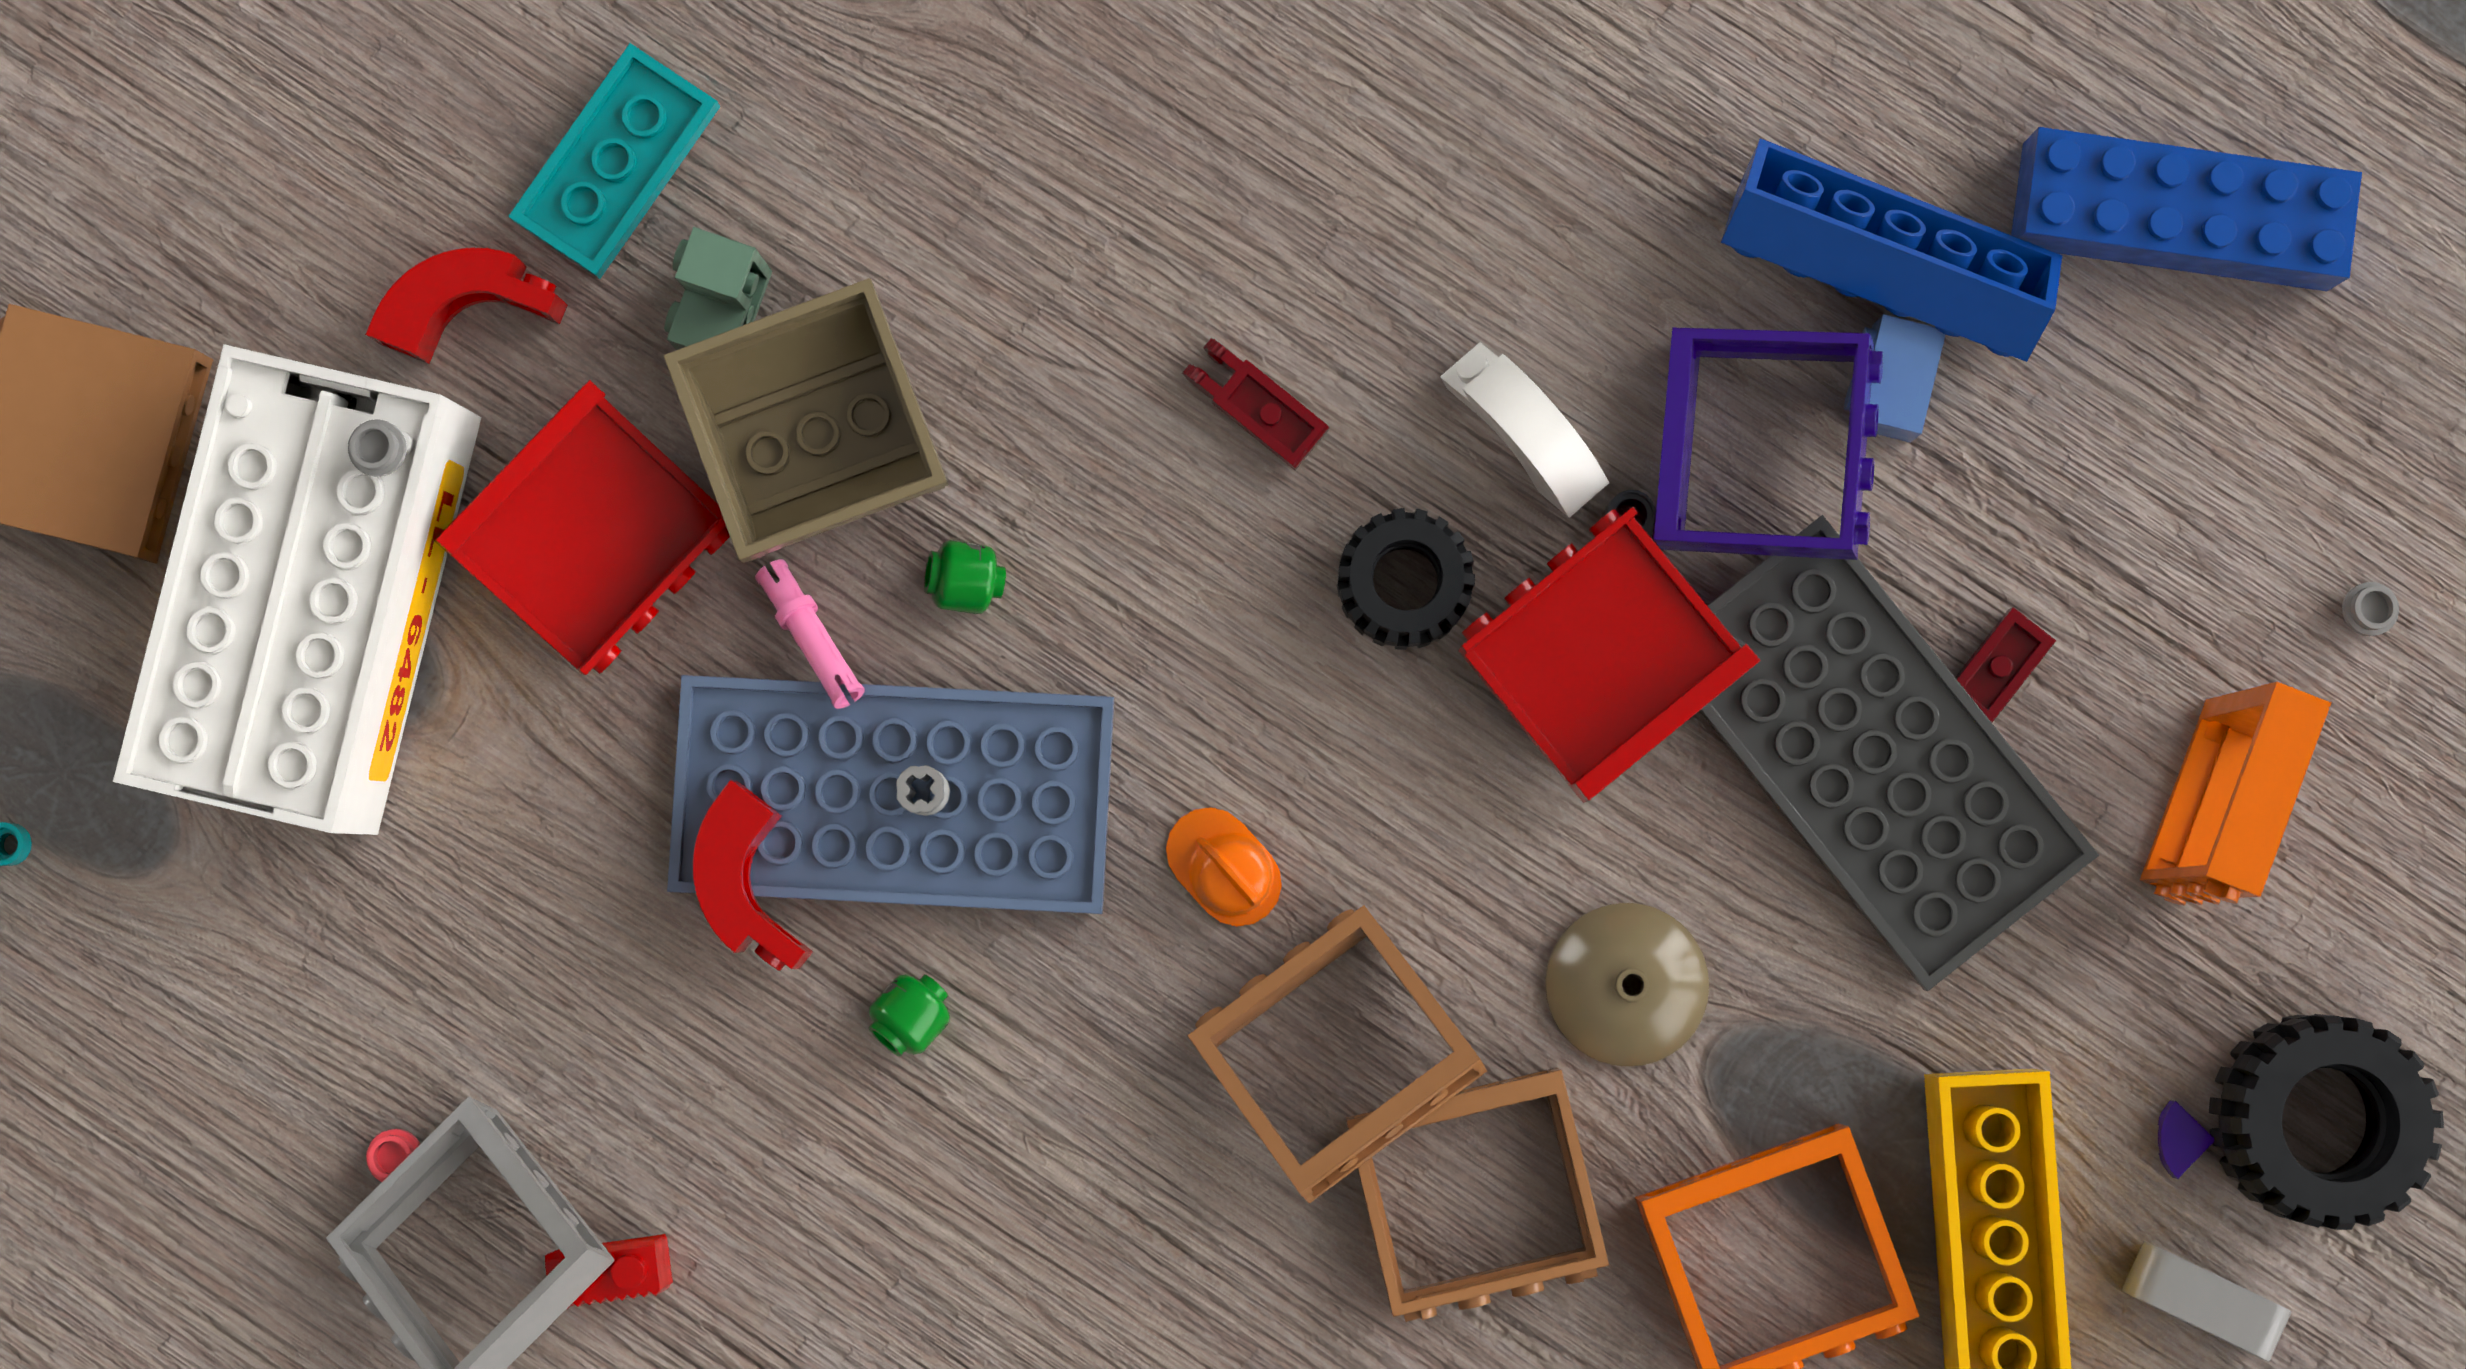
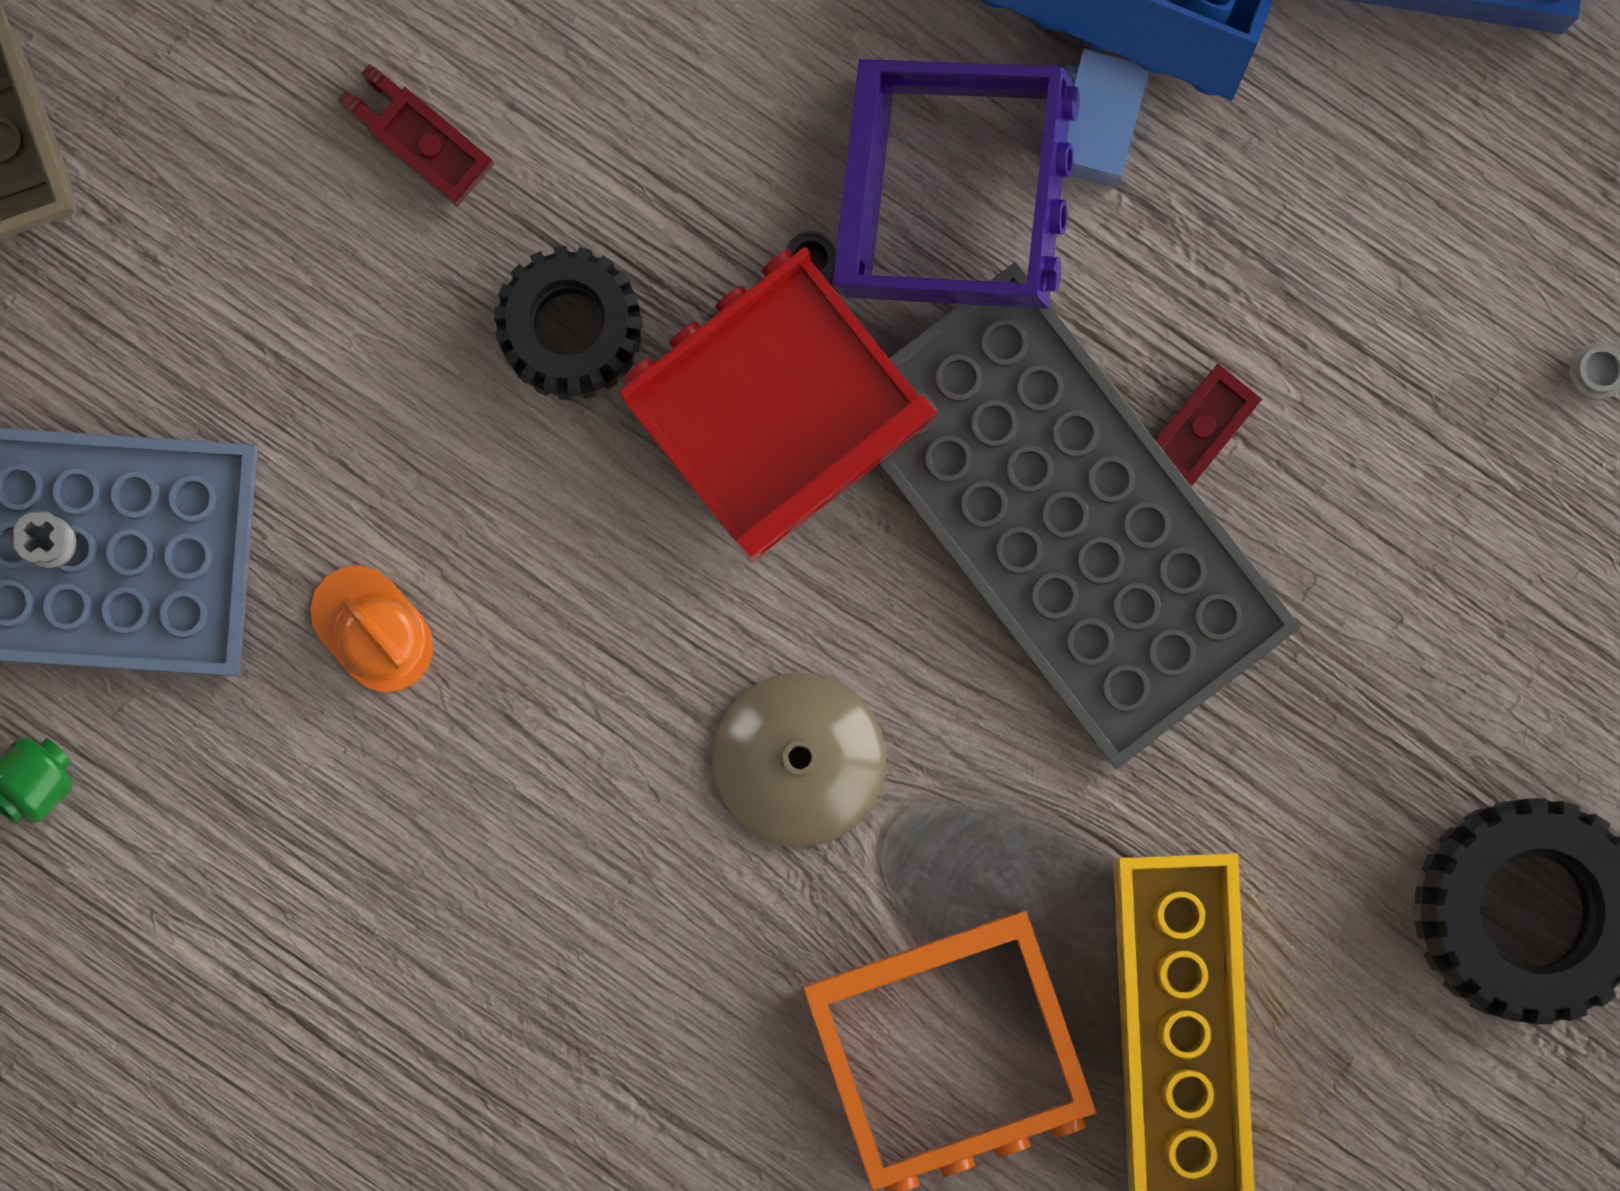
camera: 10 degrees left, 0 degrees up
green head [924,540,1006,614] -> none
medium nougat window [1187,905,1487,1204] -> none
medium nougat window [1345,1068,1609,1322] -> none
white arch [1440,342,1609,518] -> none
light grey beam [2121,1241,2292,1362] -> none
orange window [2140,682,2331,906] -> none
dark purple tile [2158,1100,2214,1179] -> none

